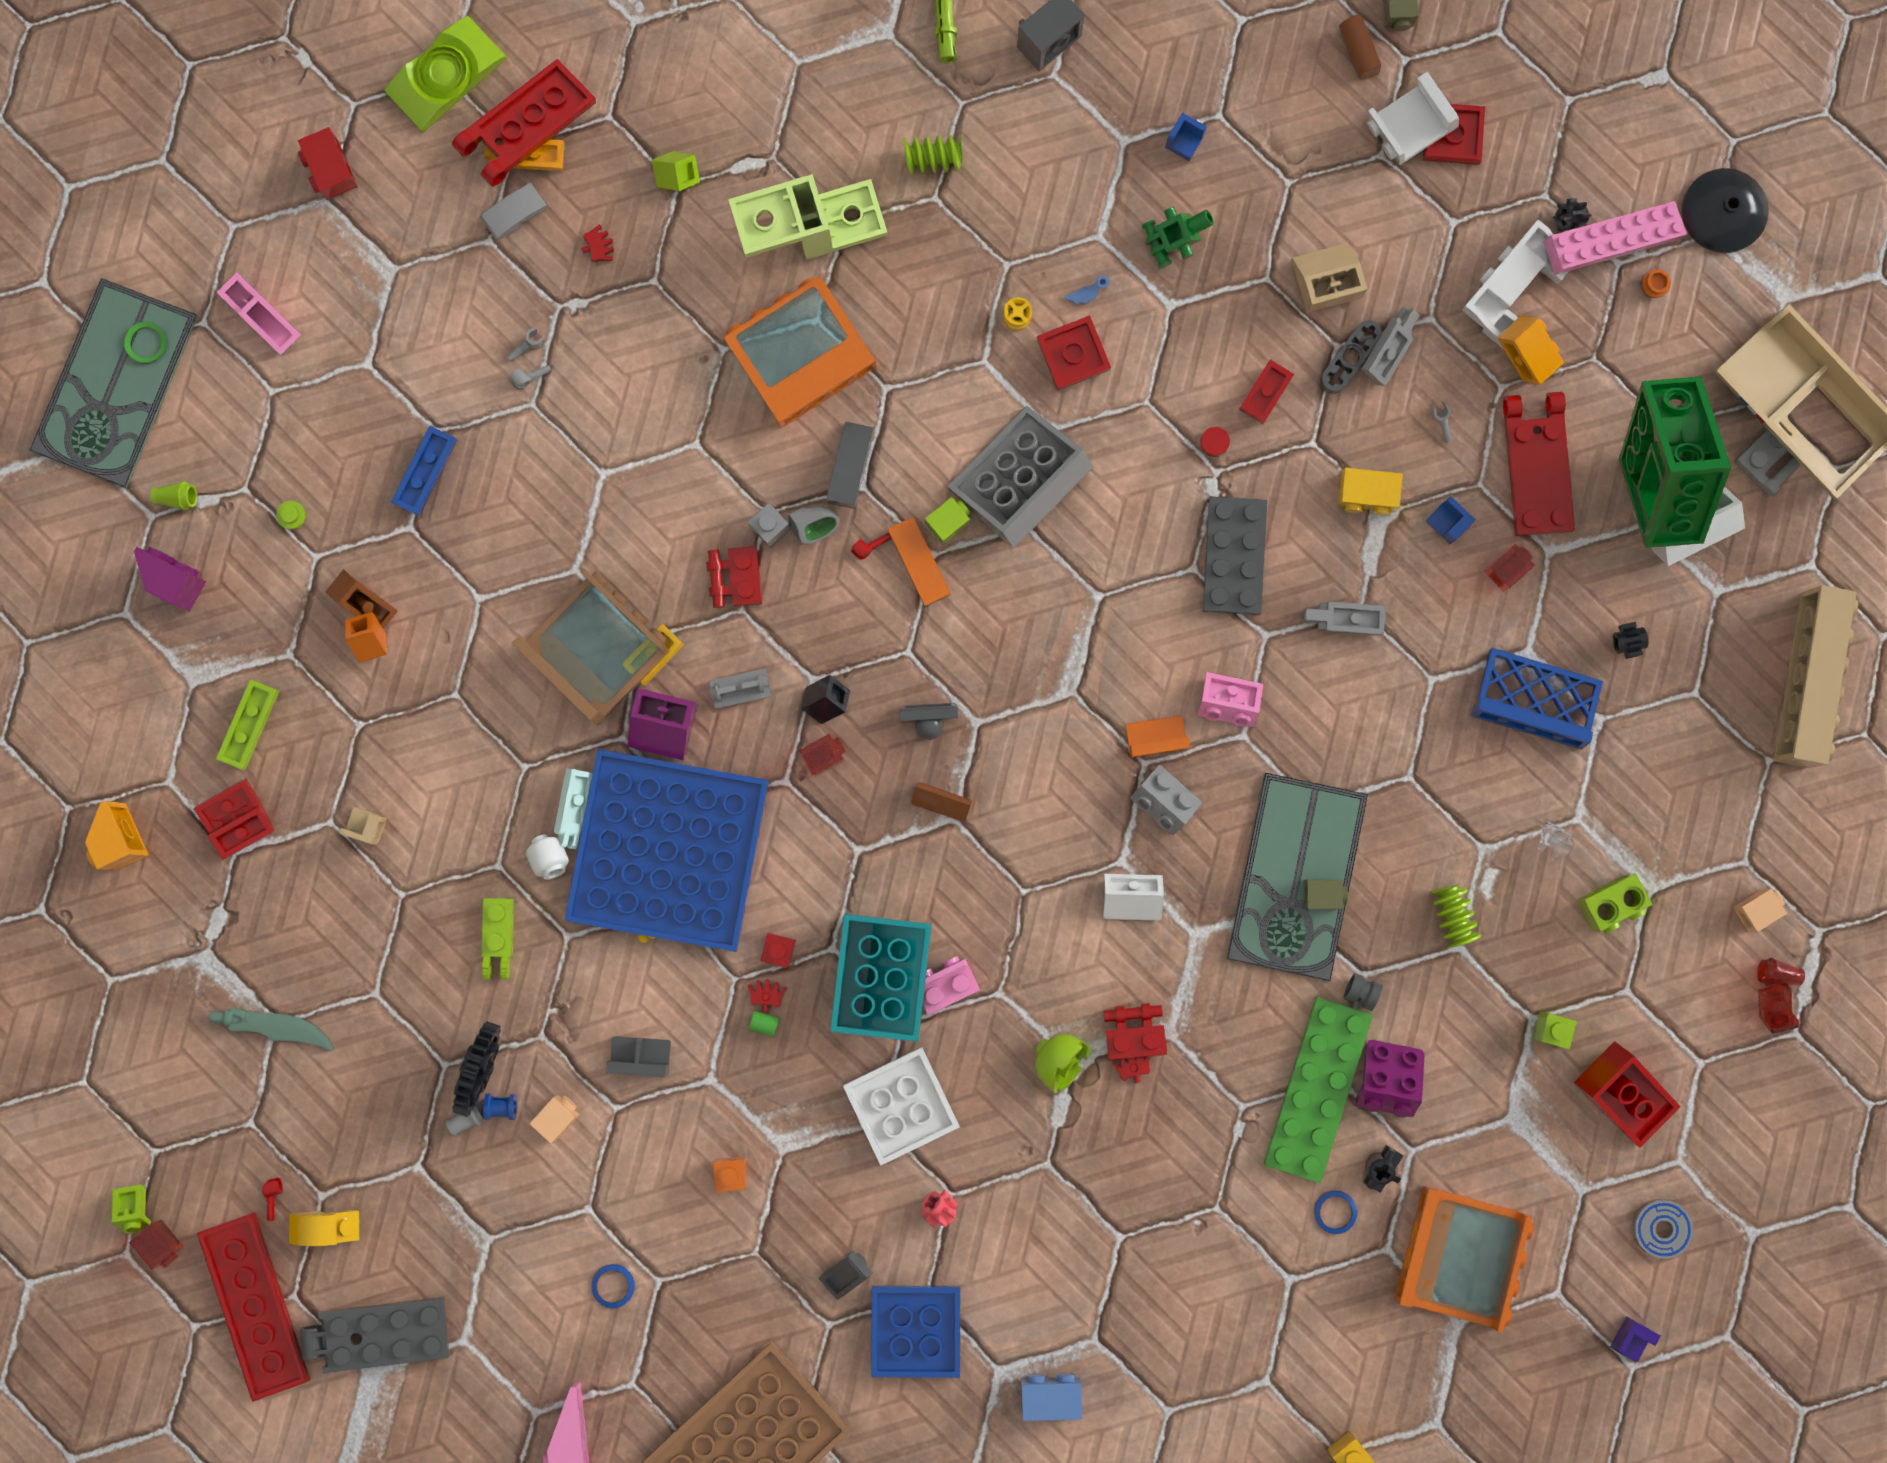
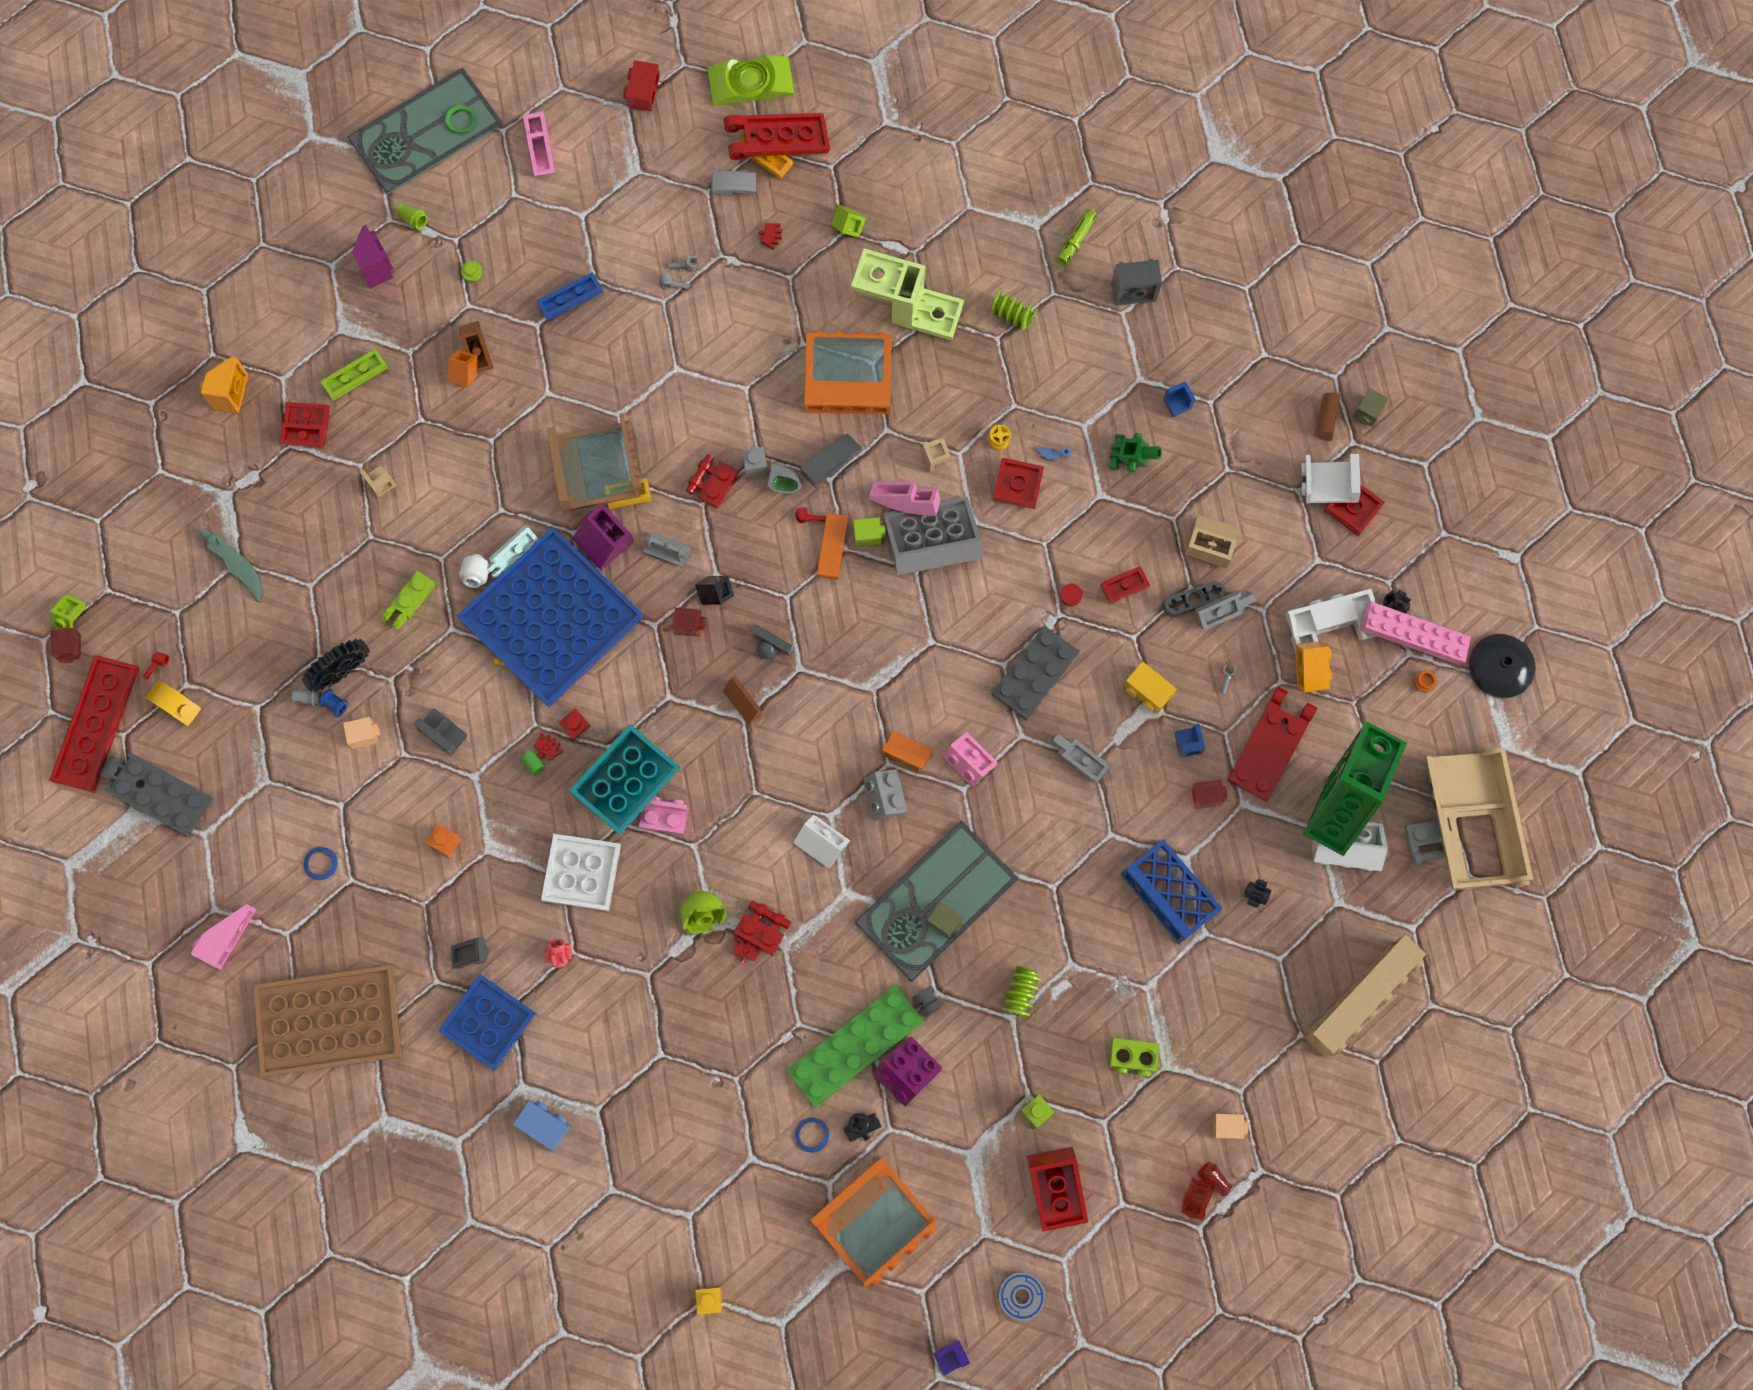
camera: 30 degrees right, 10 degrees down
none -> bright pink slope [869,482,941,516]
none -> tan panel [922,438,951,472]

